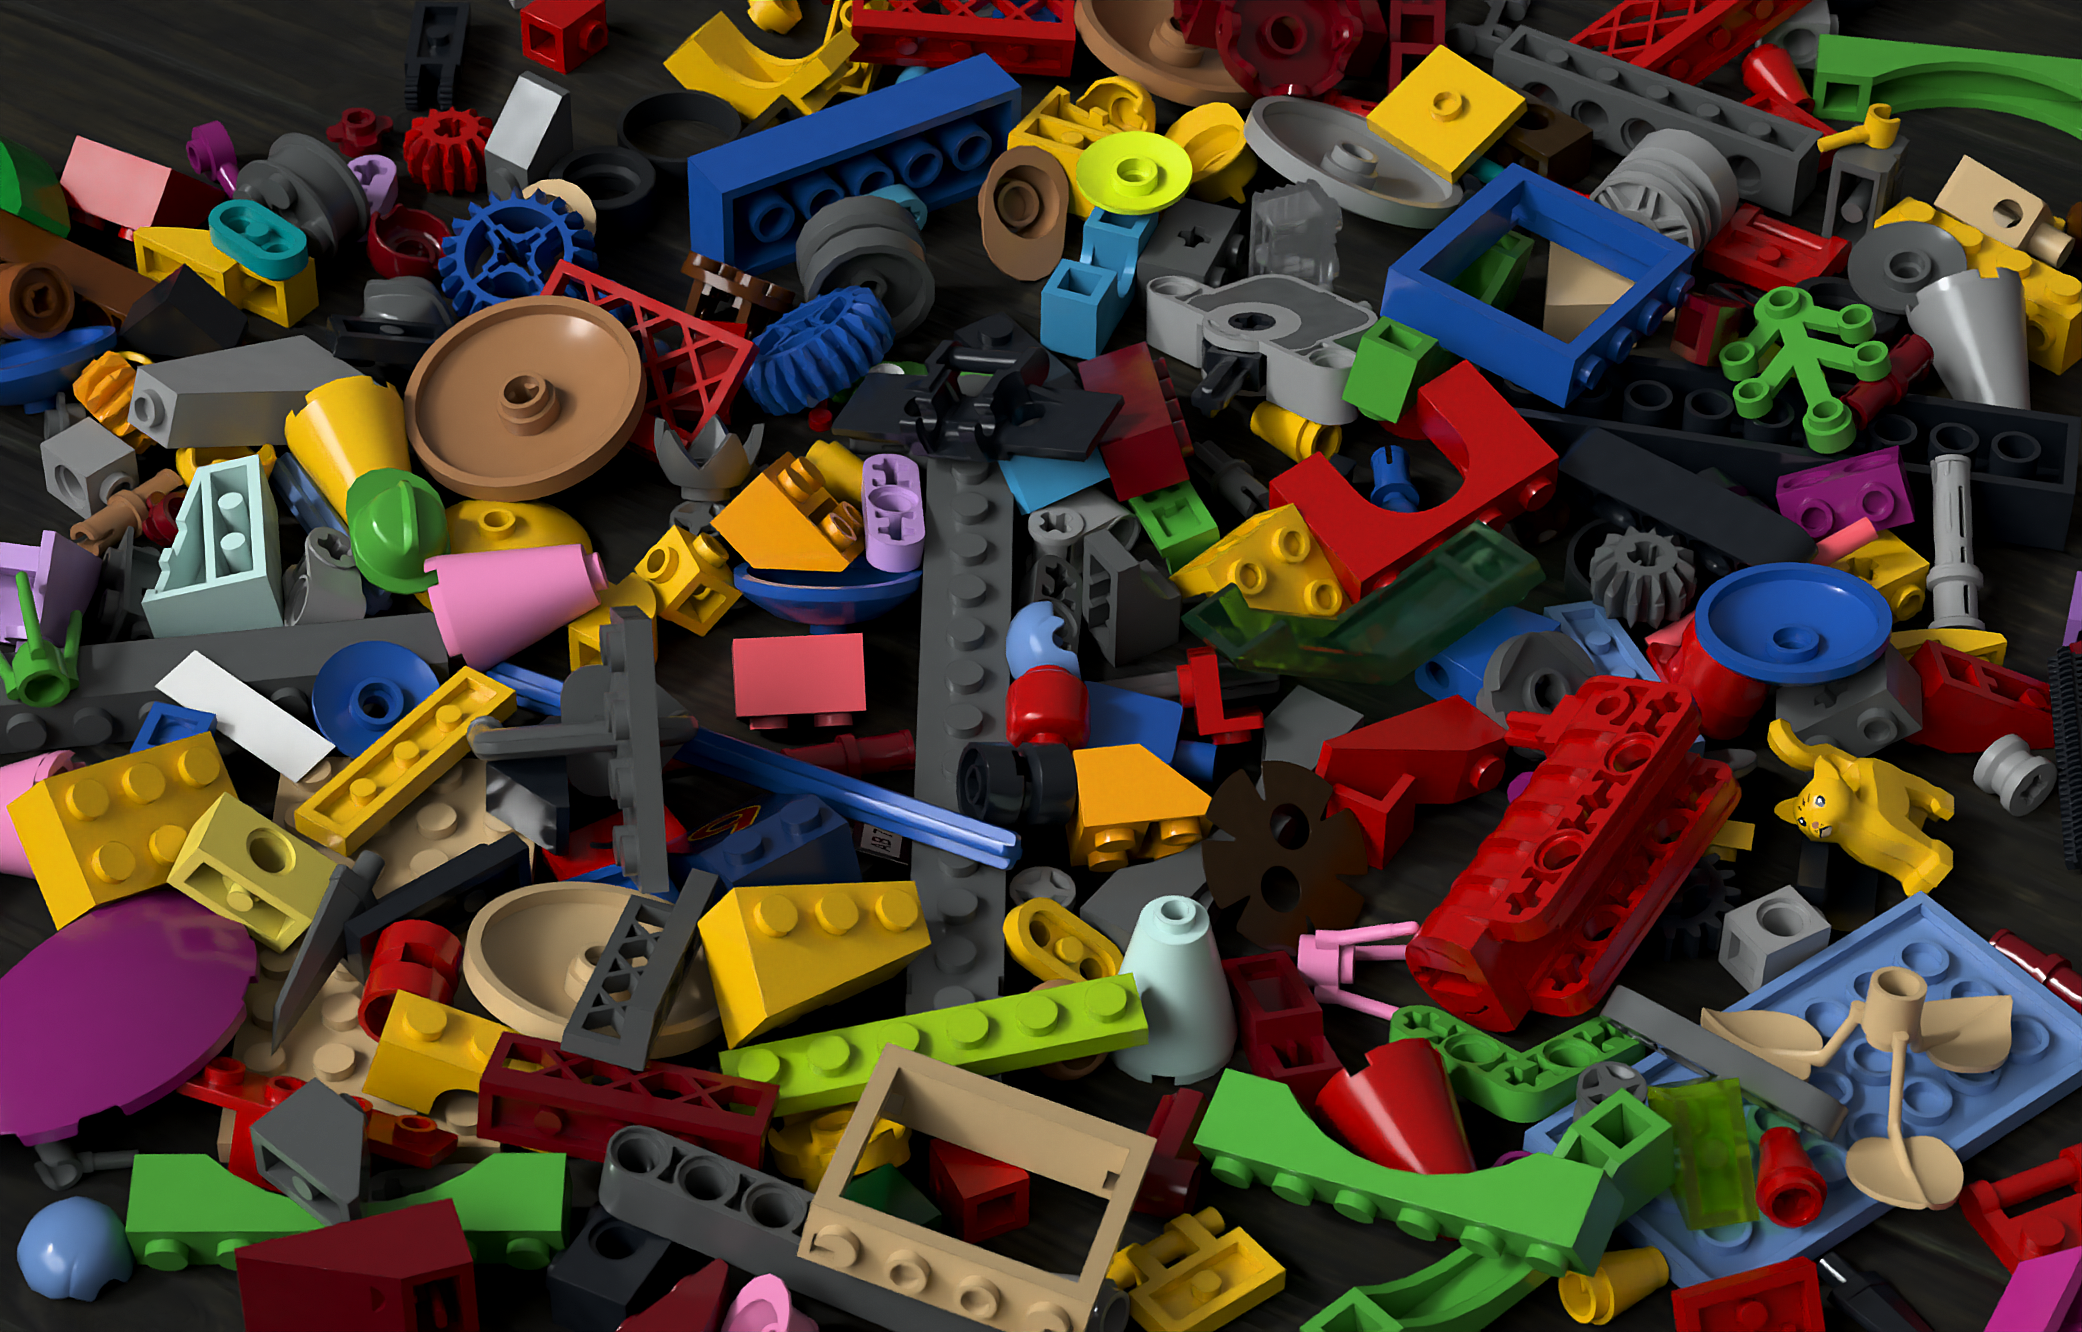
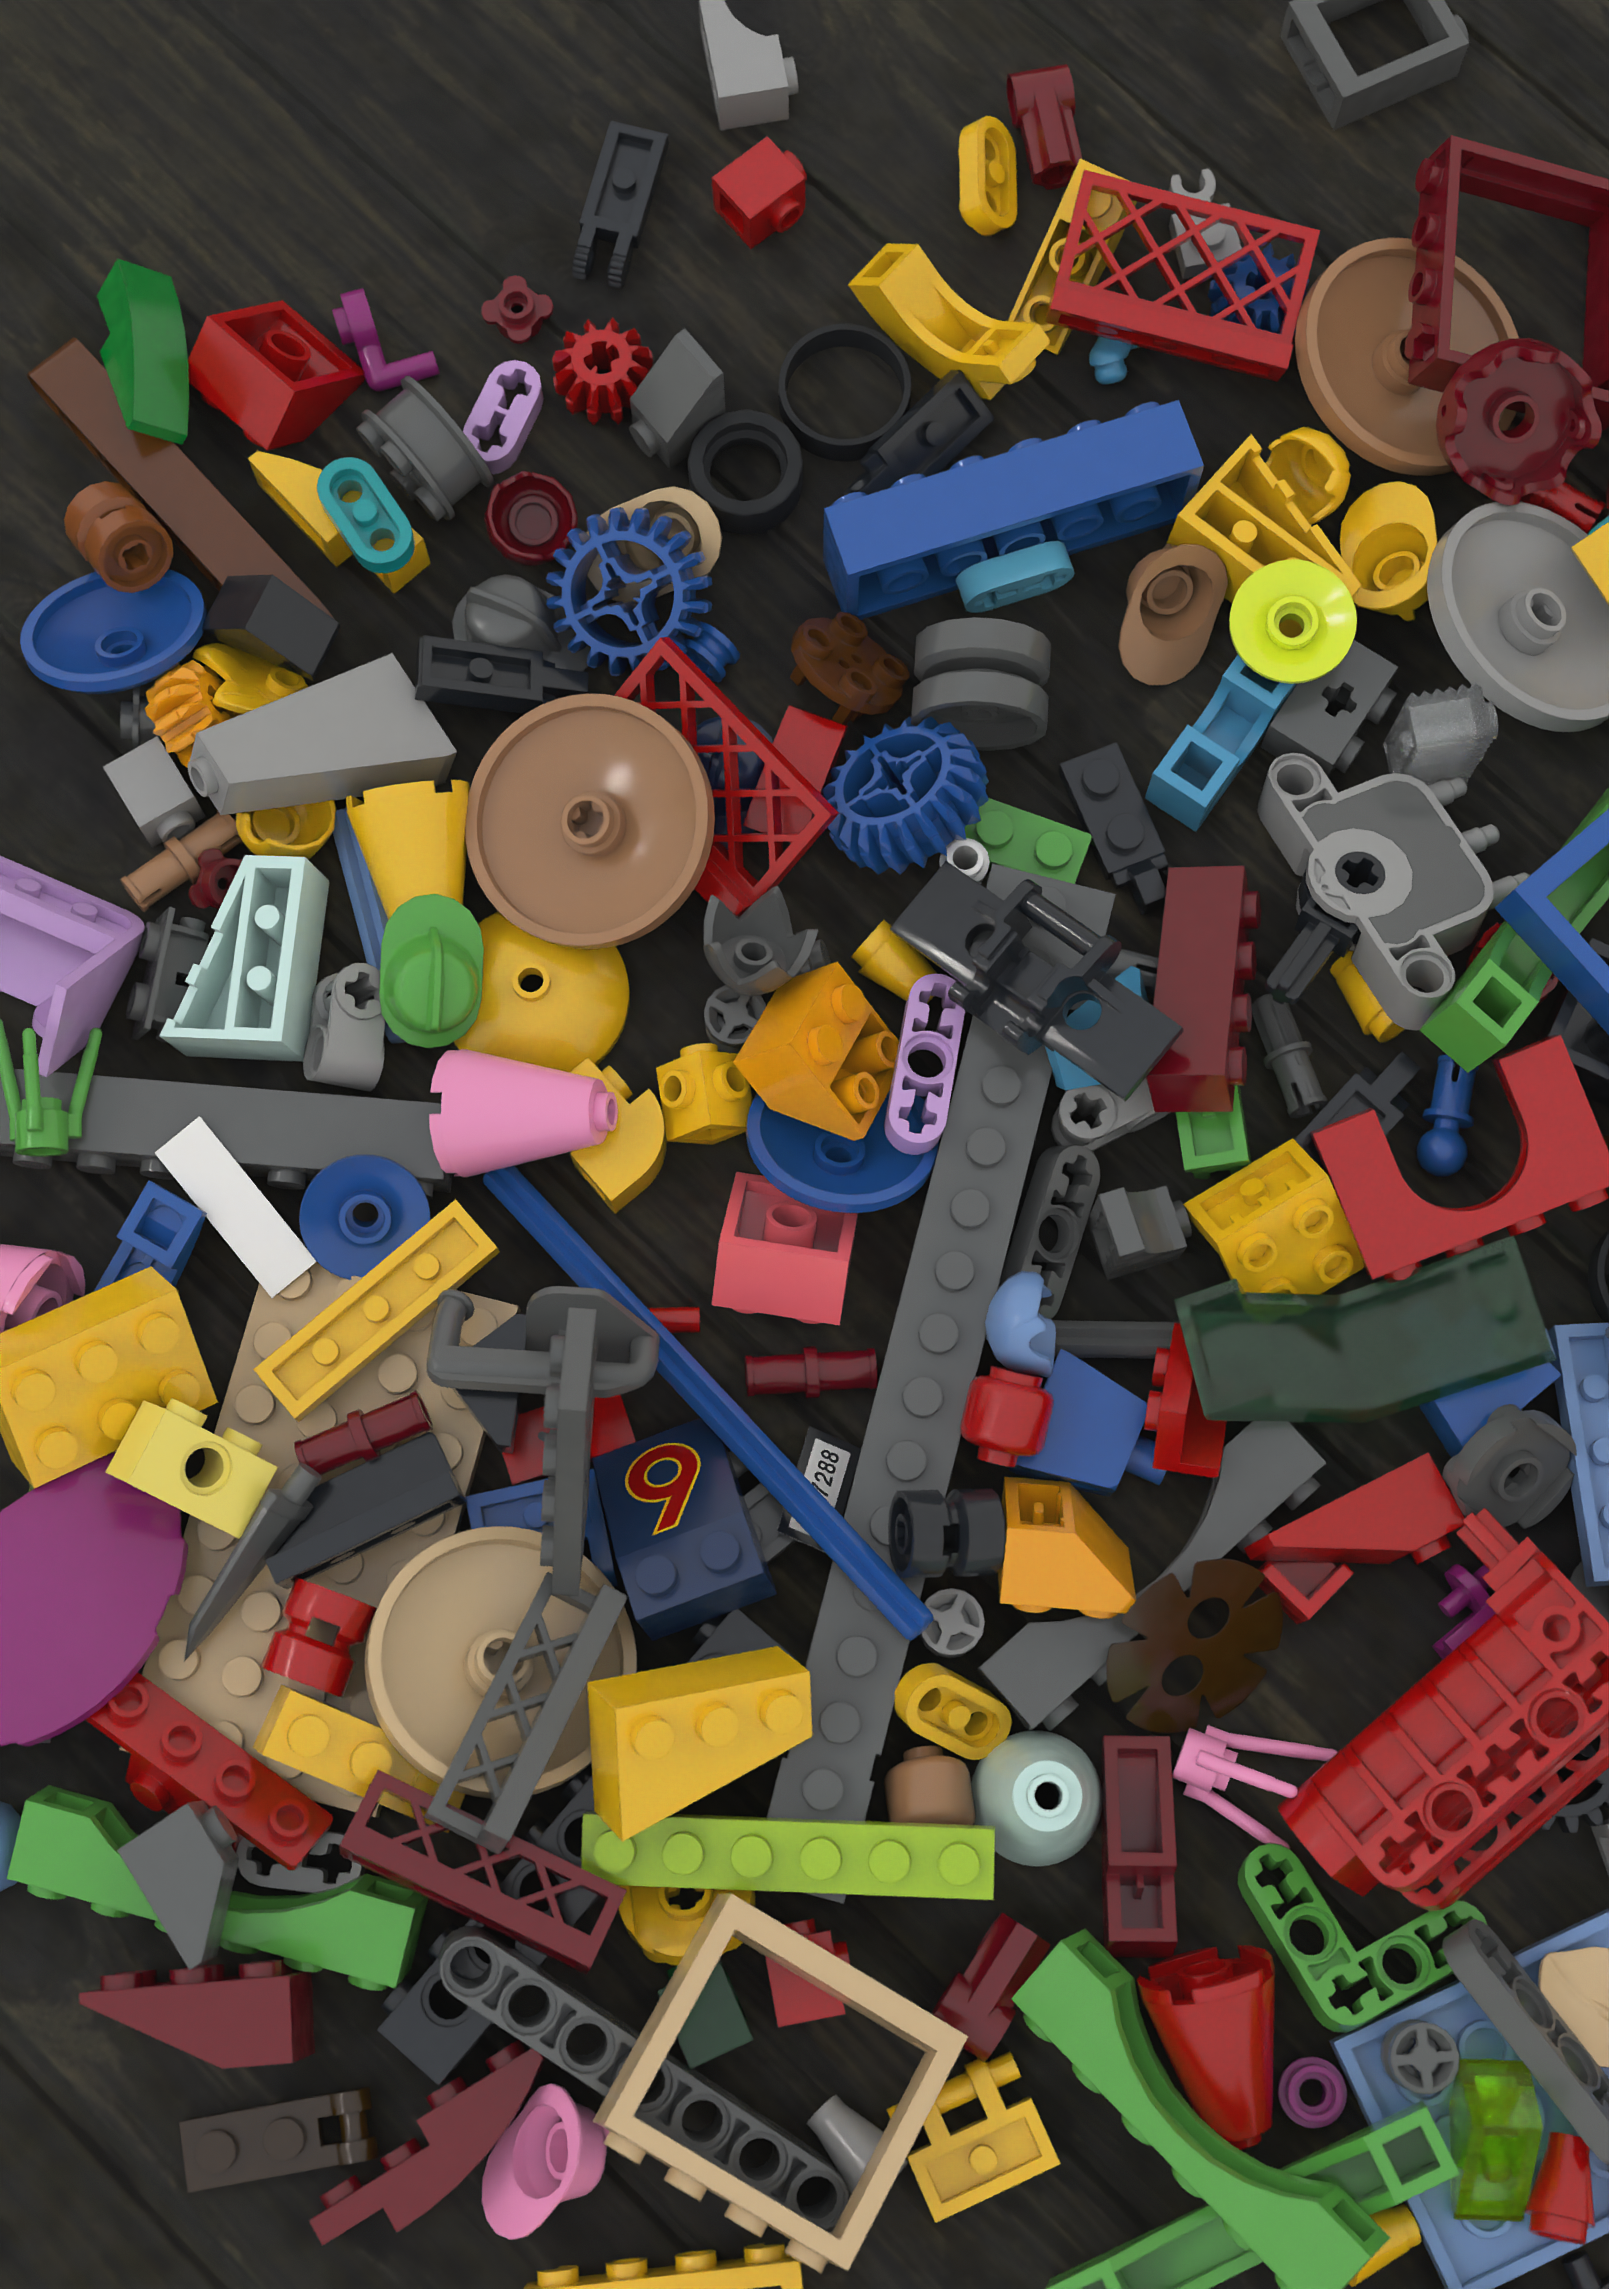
camera: 15 degrees right, 35 degrees up
none -> dark red pin [294,1390,433,1475]

